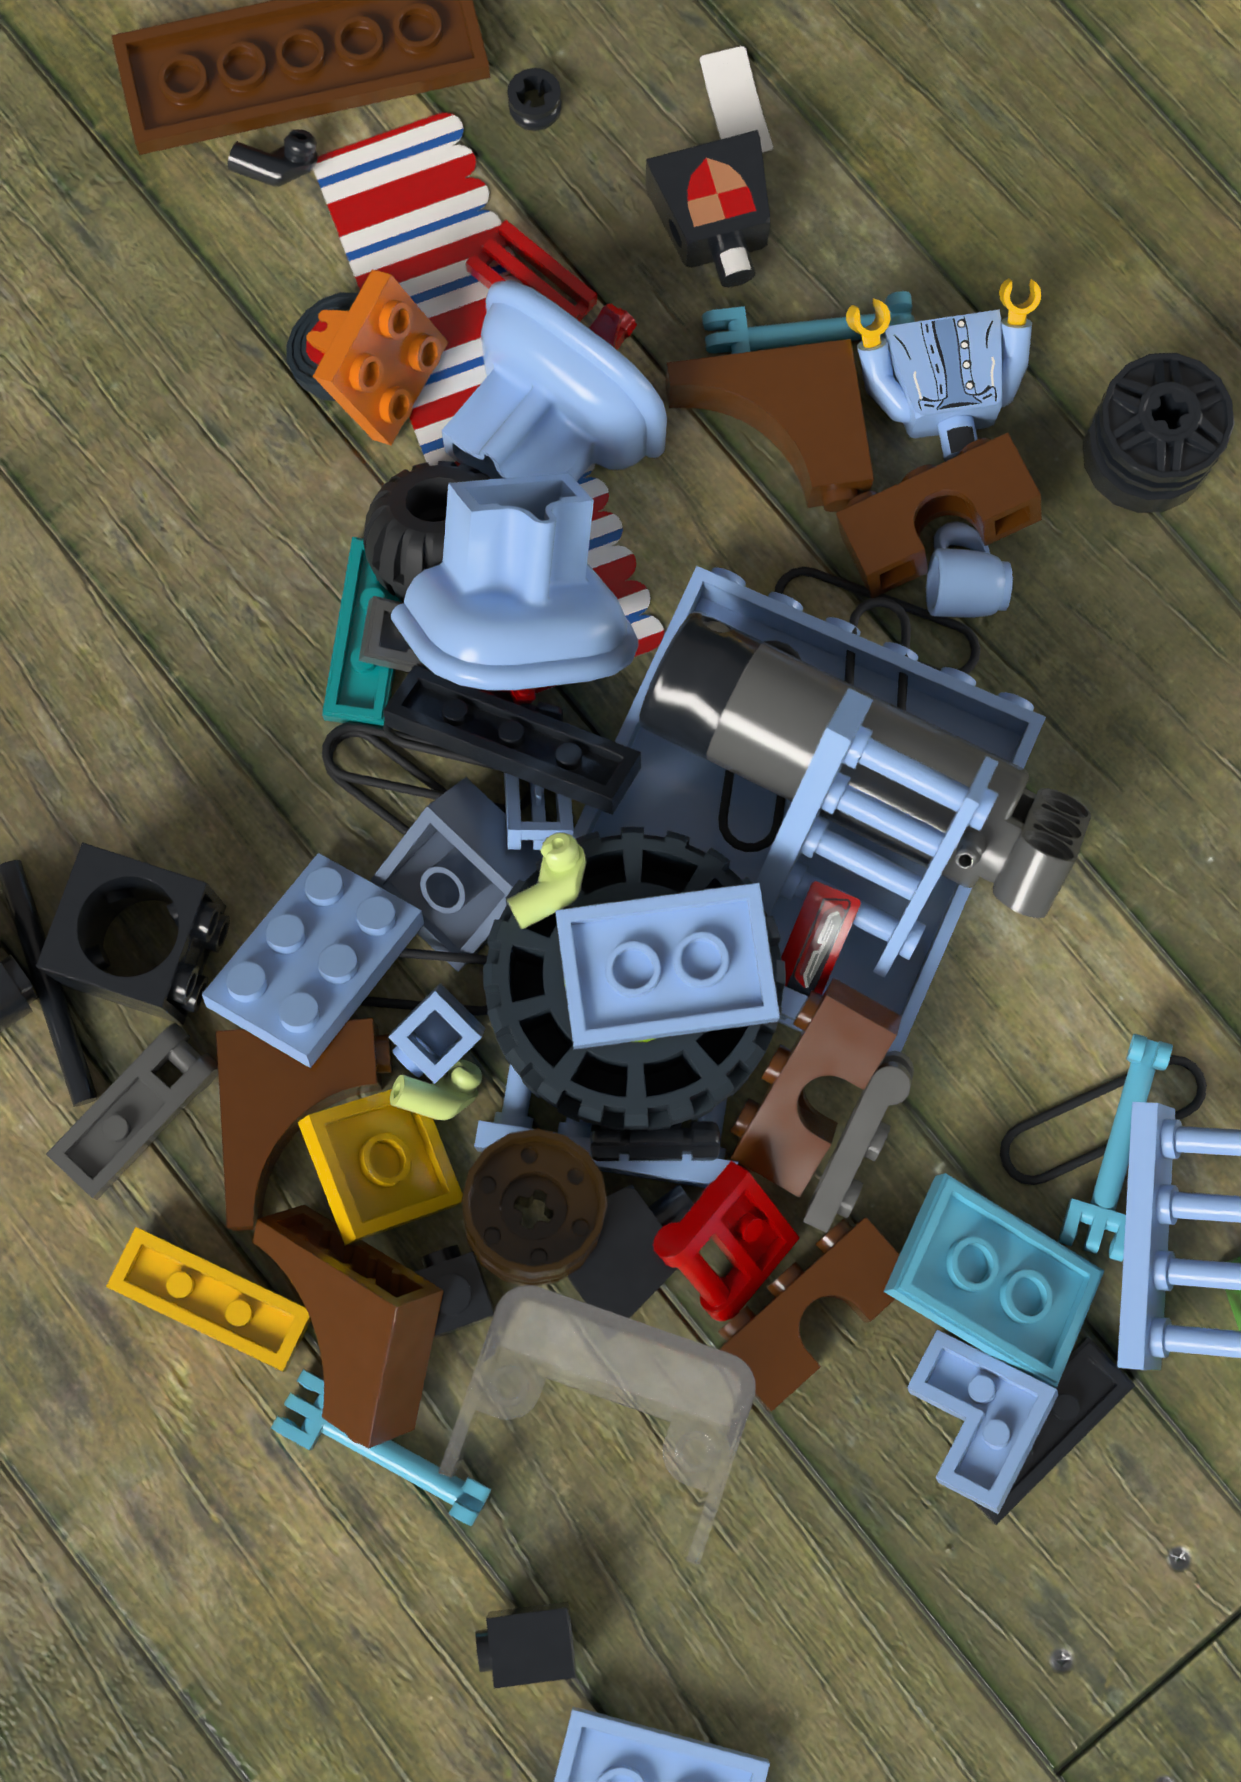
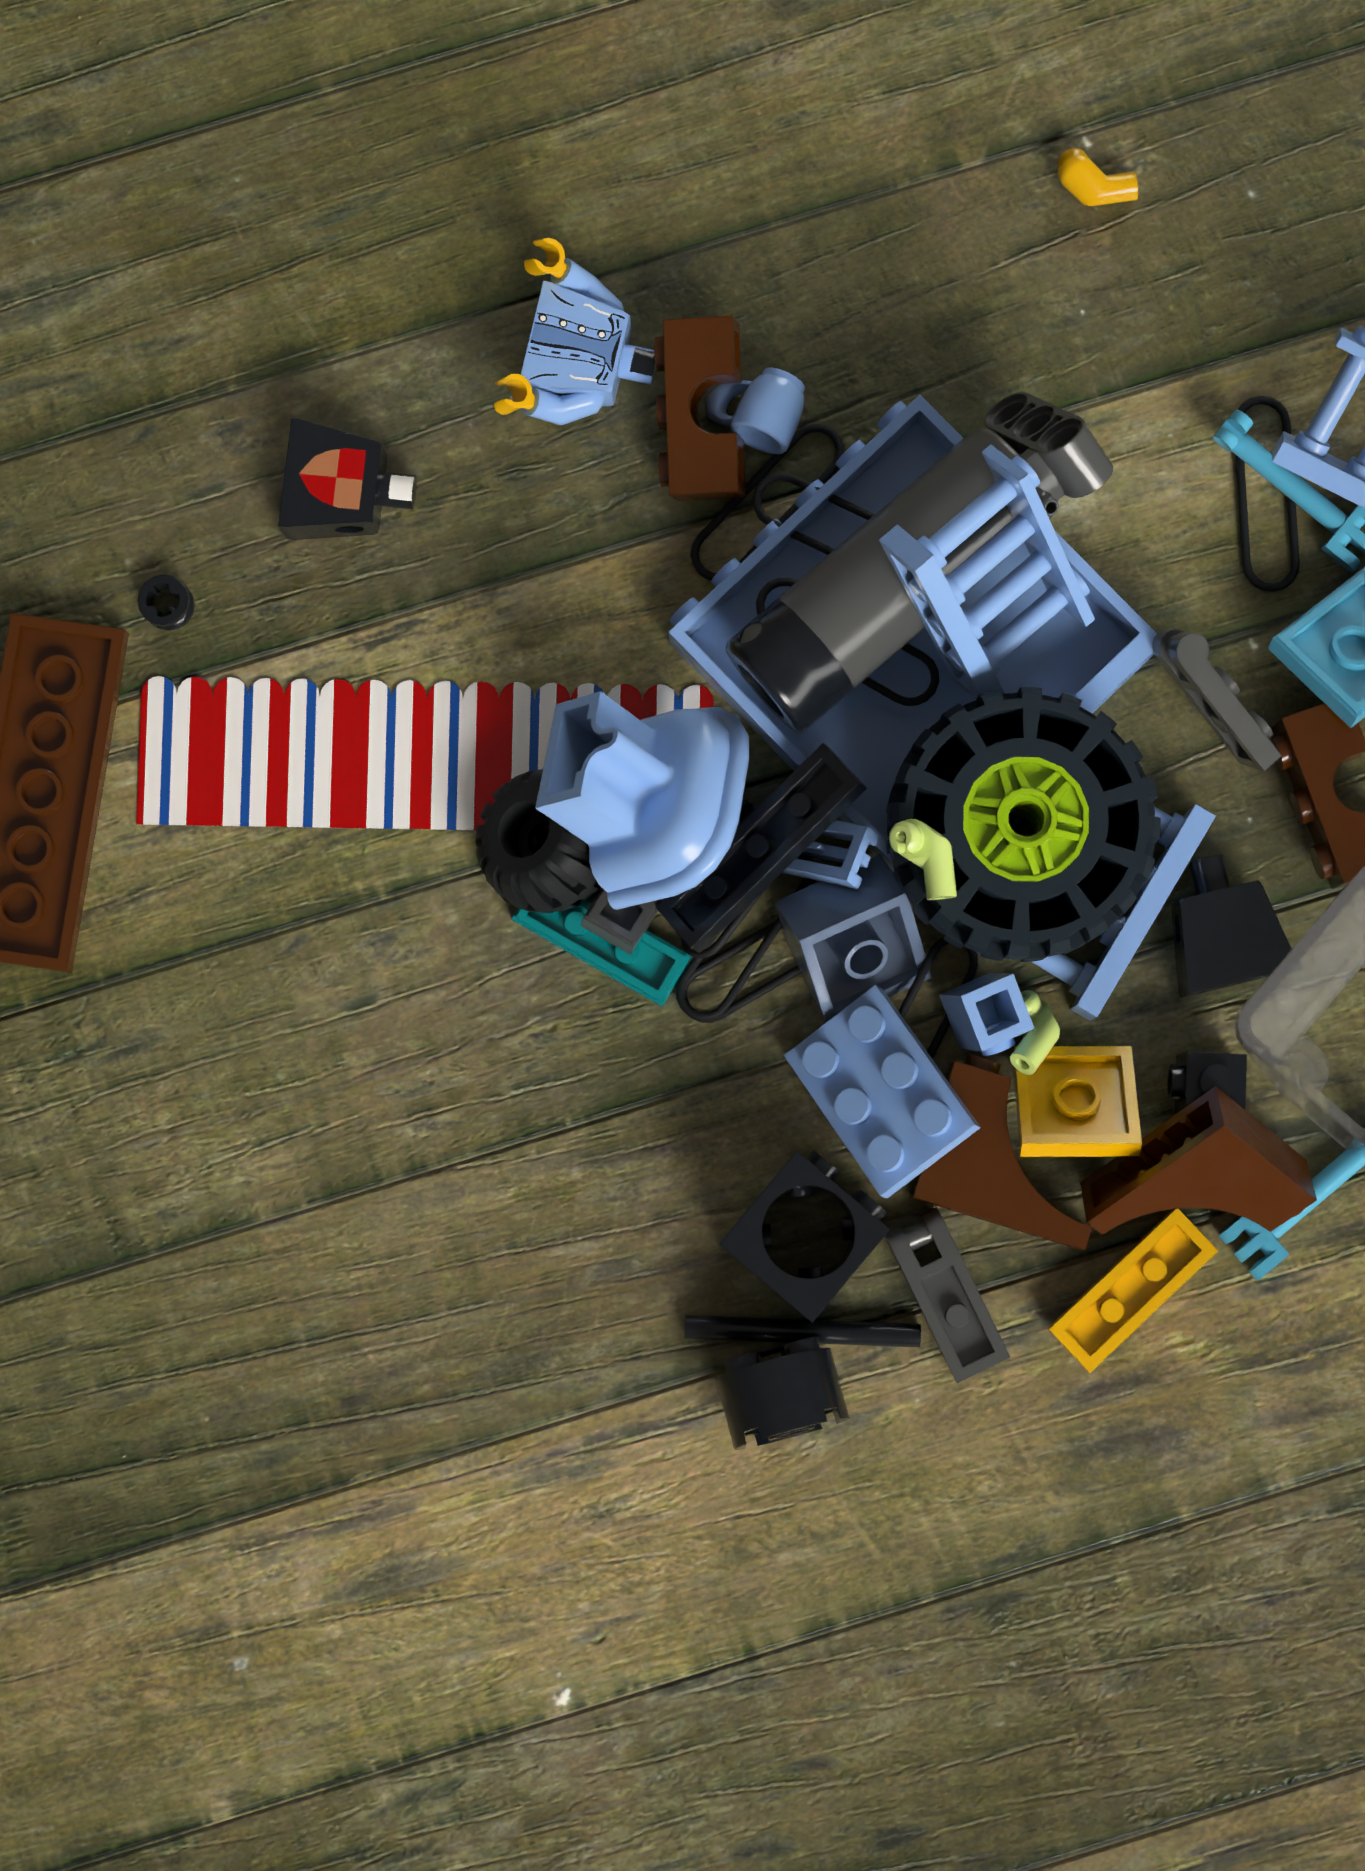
camera: 60 degrees left, 5 degrees up
black arm [227,129,319,187] -> none
orange plate [286,269,448,446] -> none
light blue piece [441,280,667,481] -> none
dark brown wheel [462,1129,607,1287] -> none
red tile [466,219,597,322] -> none
light blue plate [555,883,780,1049] -> none
black axle [590,1121,720,1161] -> none
red plate [653,1161,800,1321] -> none
reddish brown arch [665,339,874,512] -> none
white sticker [700,46,773,152] -> none
medium azure hinge [702,291,915,356] -> none
reddish brown arch [730,977,902,1197] -> none
sticker [781,881,861,996] -> none
black wheel [1082,353,1234,513] -> none

